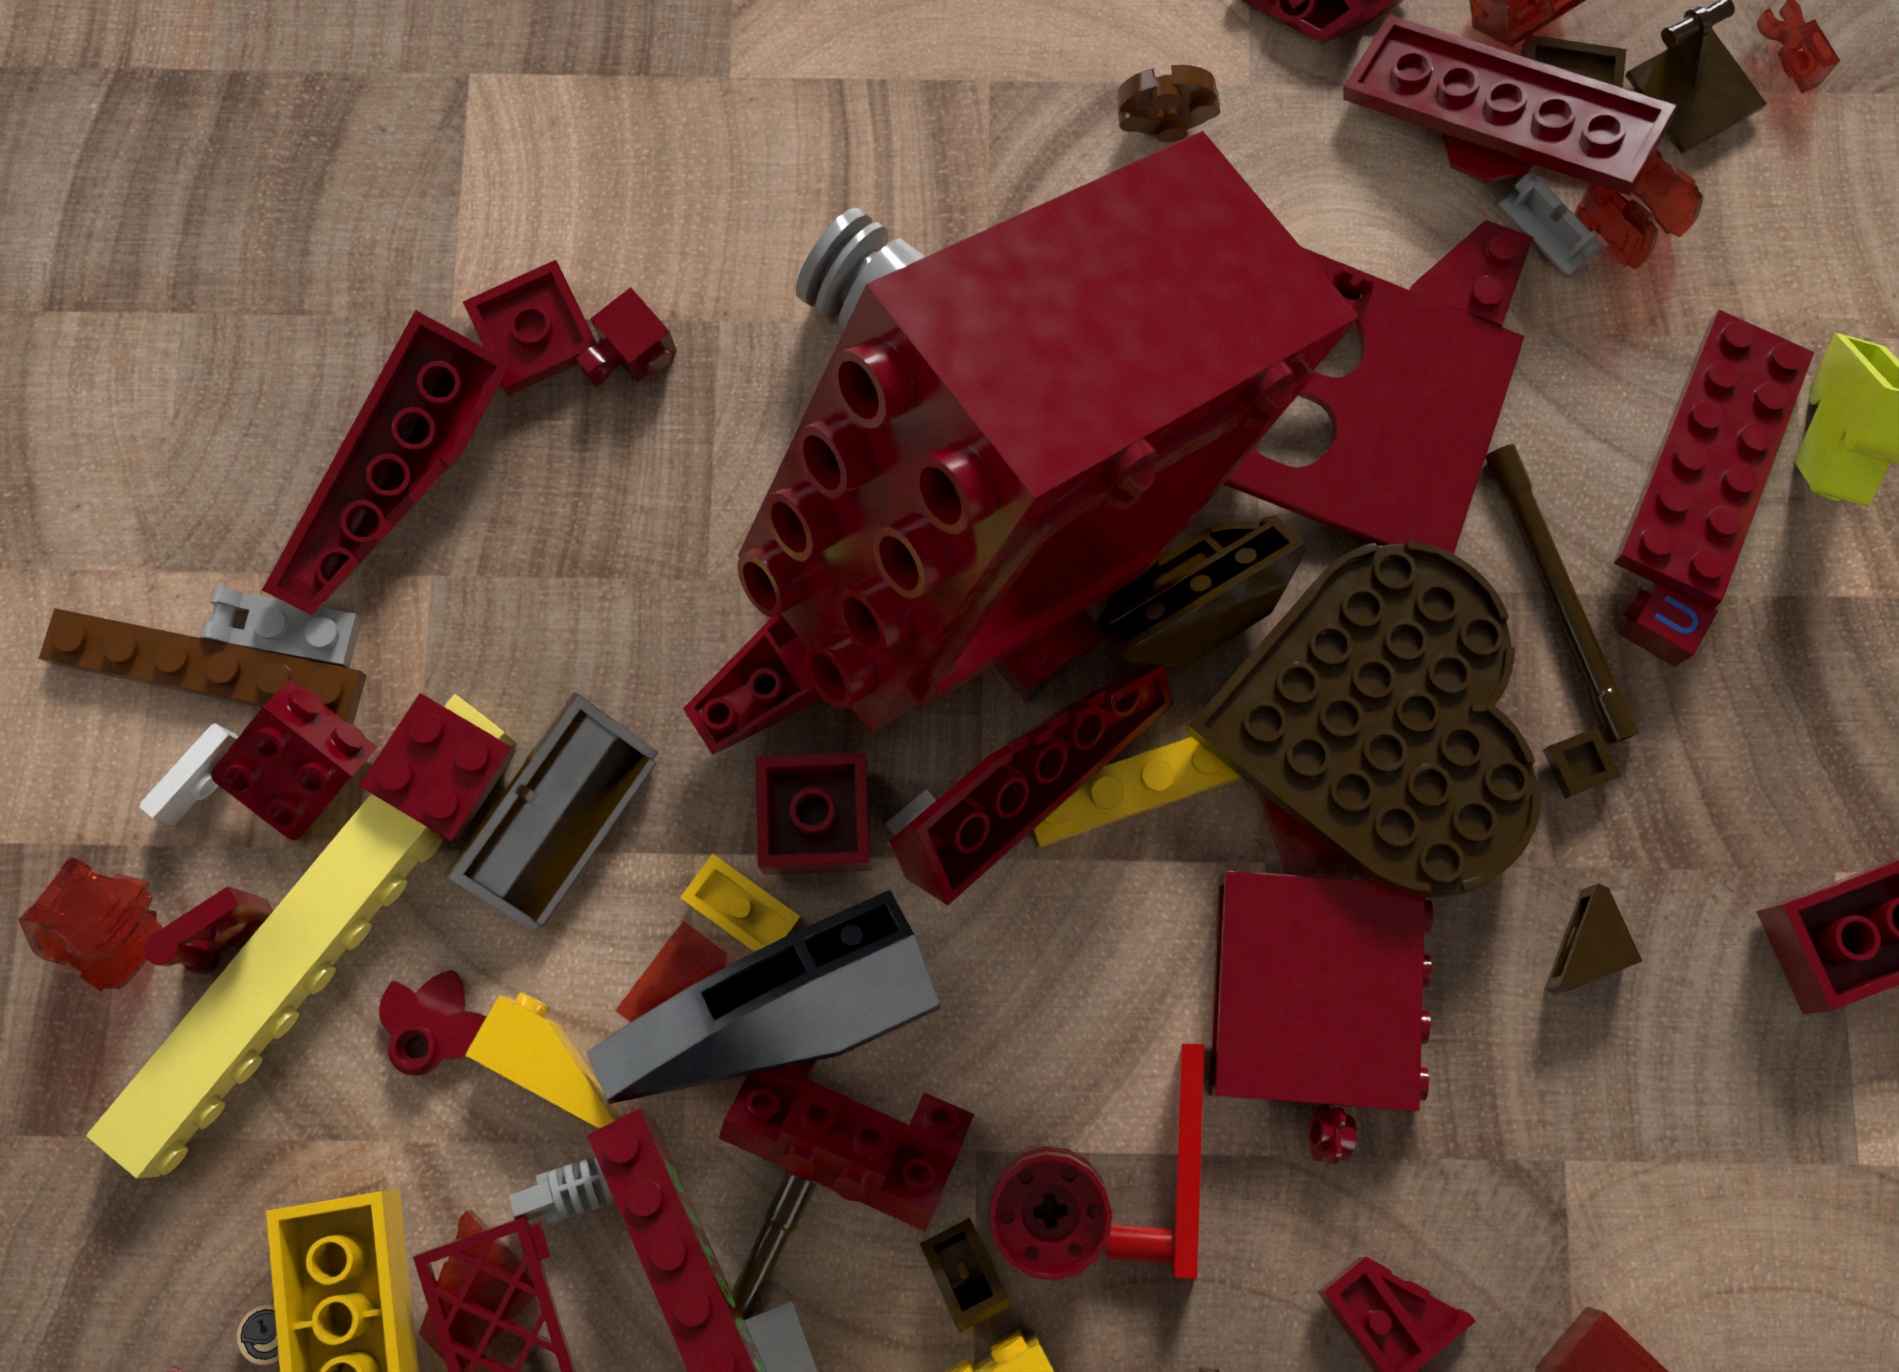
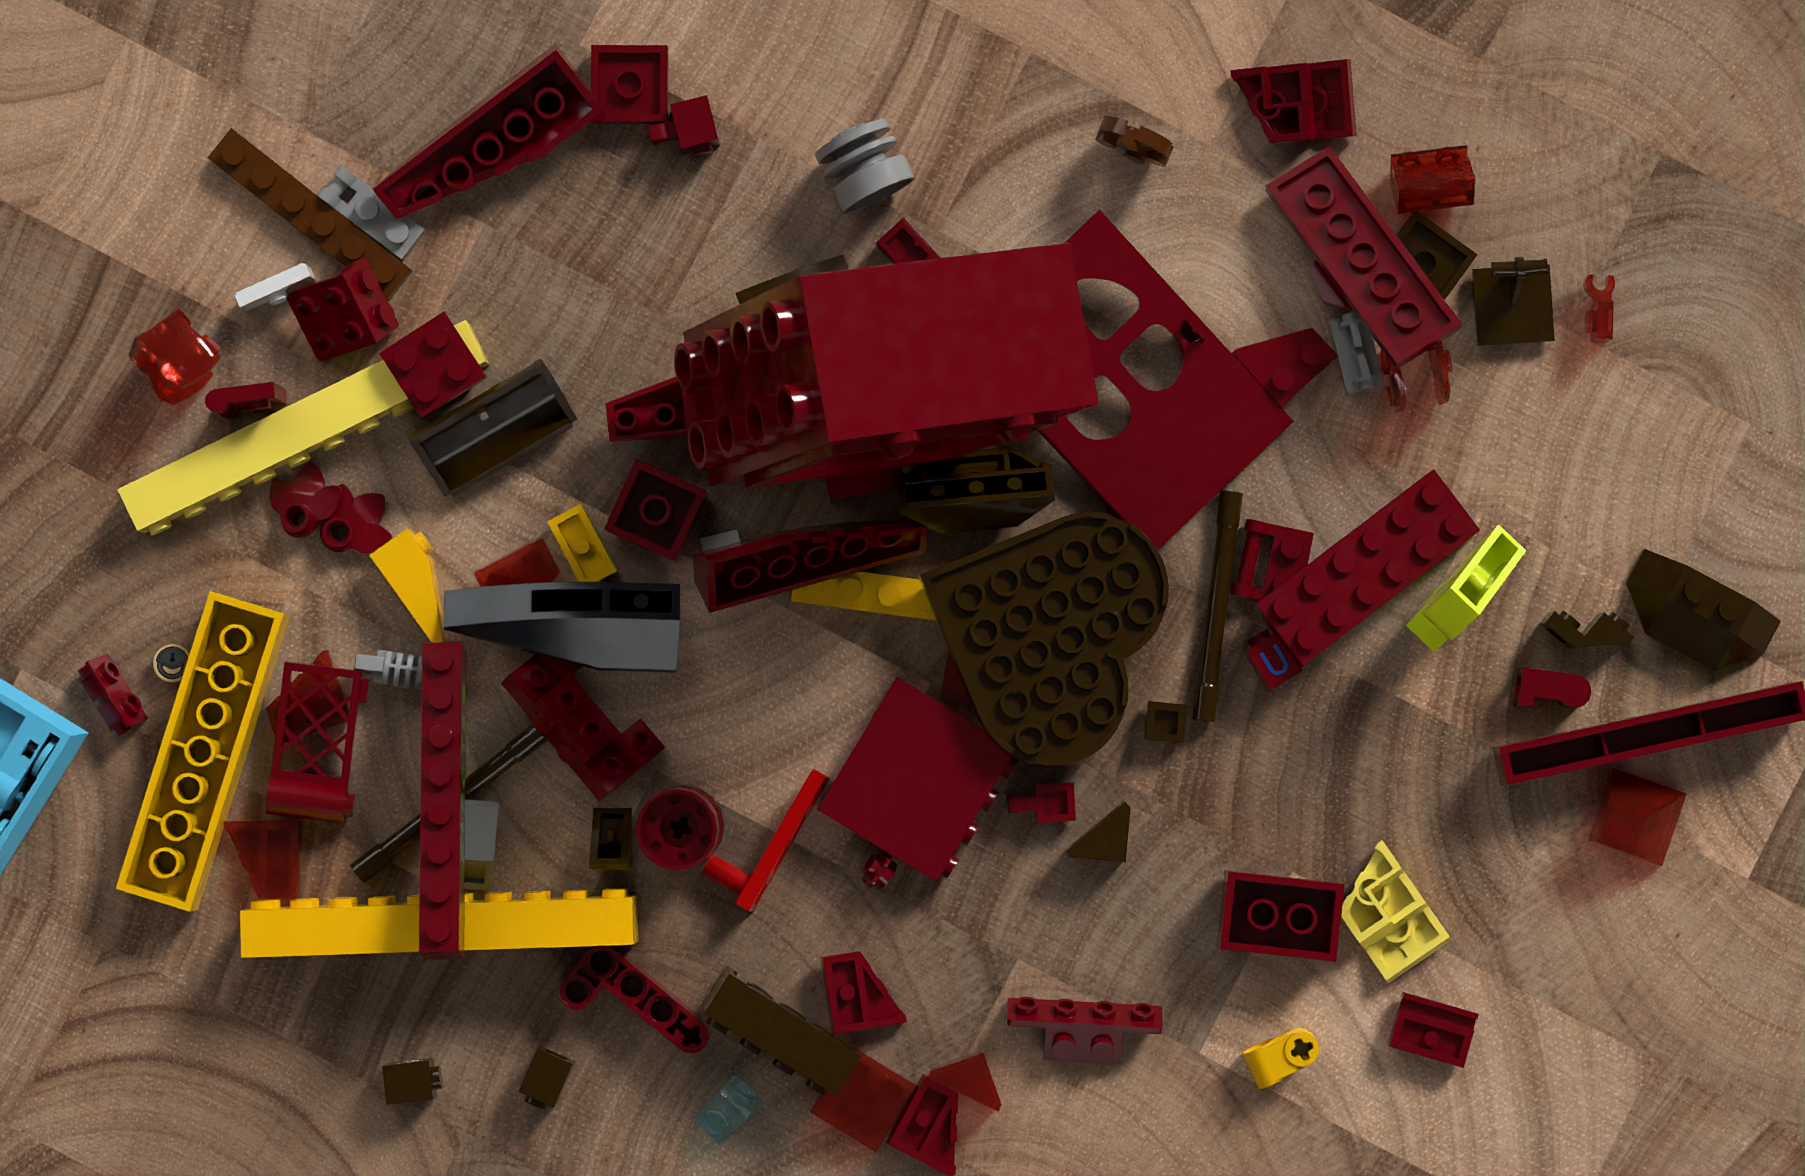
camera: 25 degrees right, 10 degrees up
none -> dark red plate [269,462,342,538]
none -> dark red plate [1007,782,1076,823]
none -> dark red bracket [1007,996,1163,1064]
none -> dark red plate [1231,519,1314,601]

